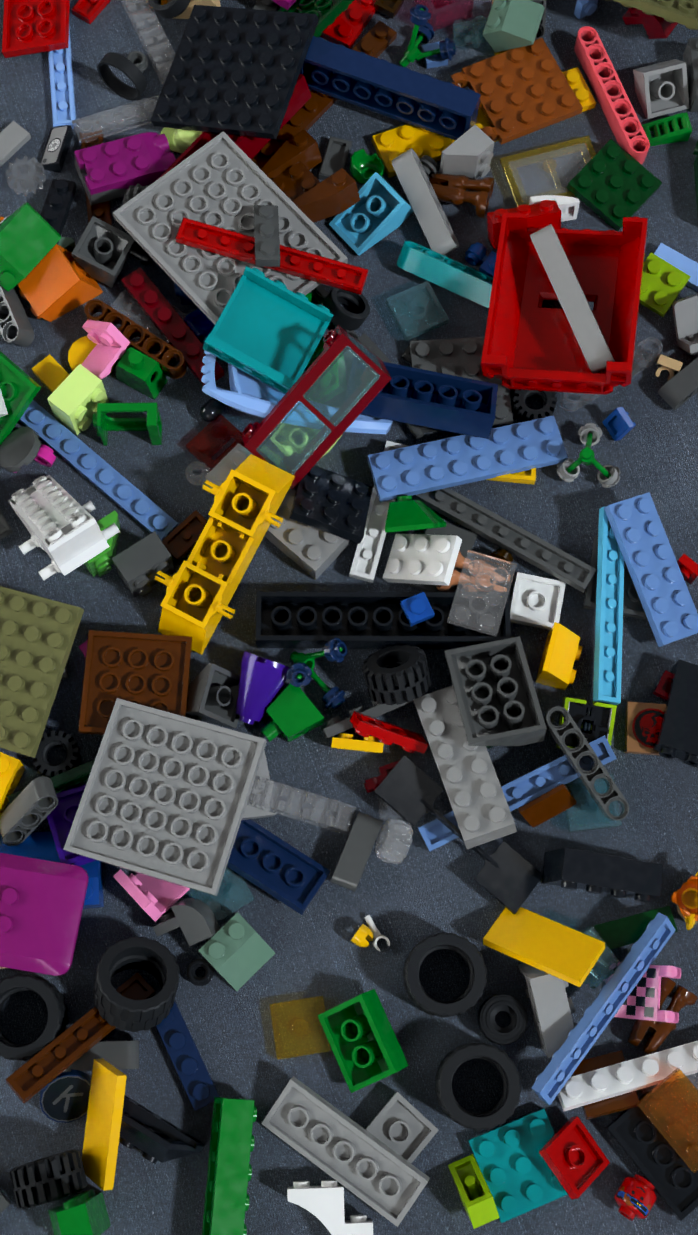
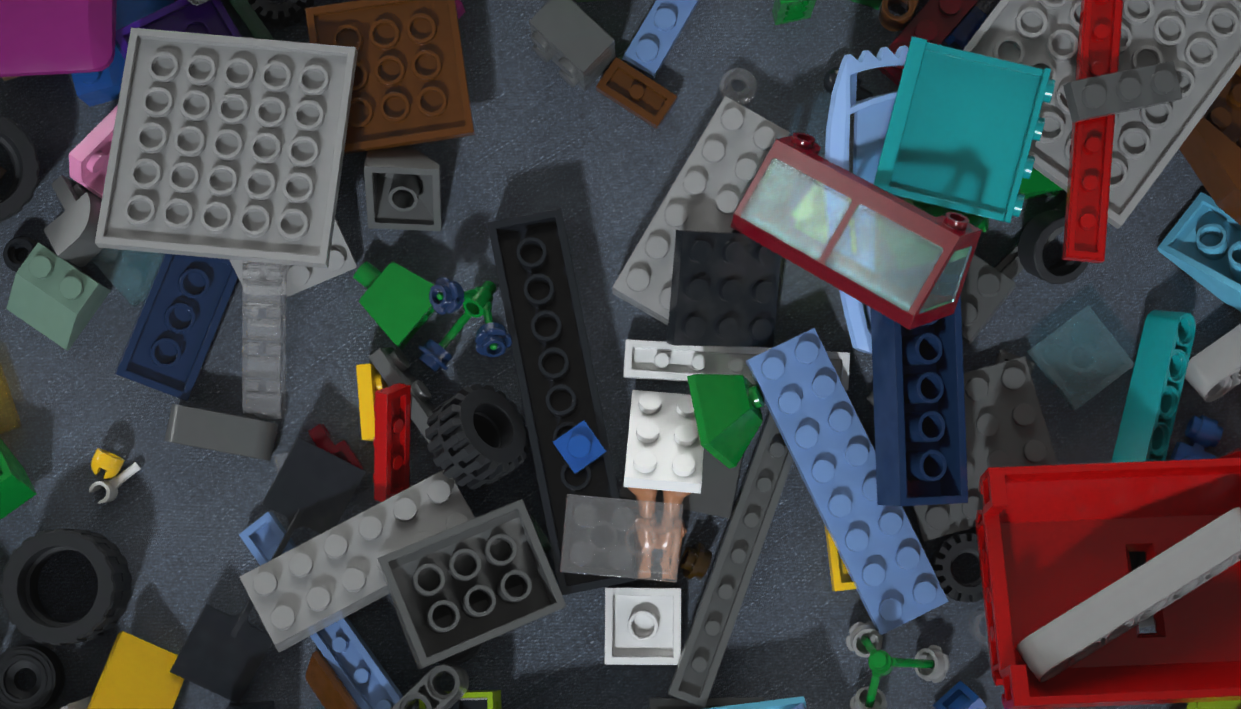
camera: 85 degrees right, 10 degrees up
yellow piece [155,454,295,655] -> none
clear red plate [186,414,246,471] -> none
dark purple cone [236,651,290,725] -> none
clear gear [375,818,414,864] -> none
yellow slope [536,622,582,691] -> none

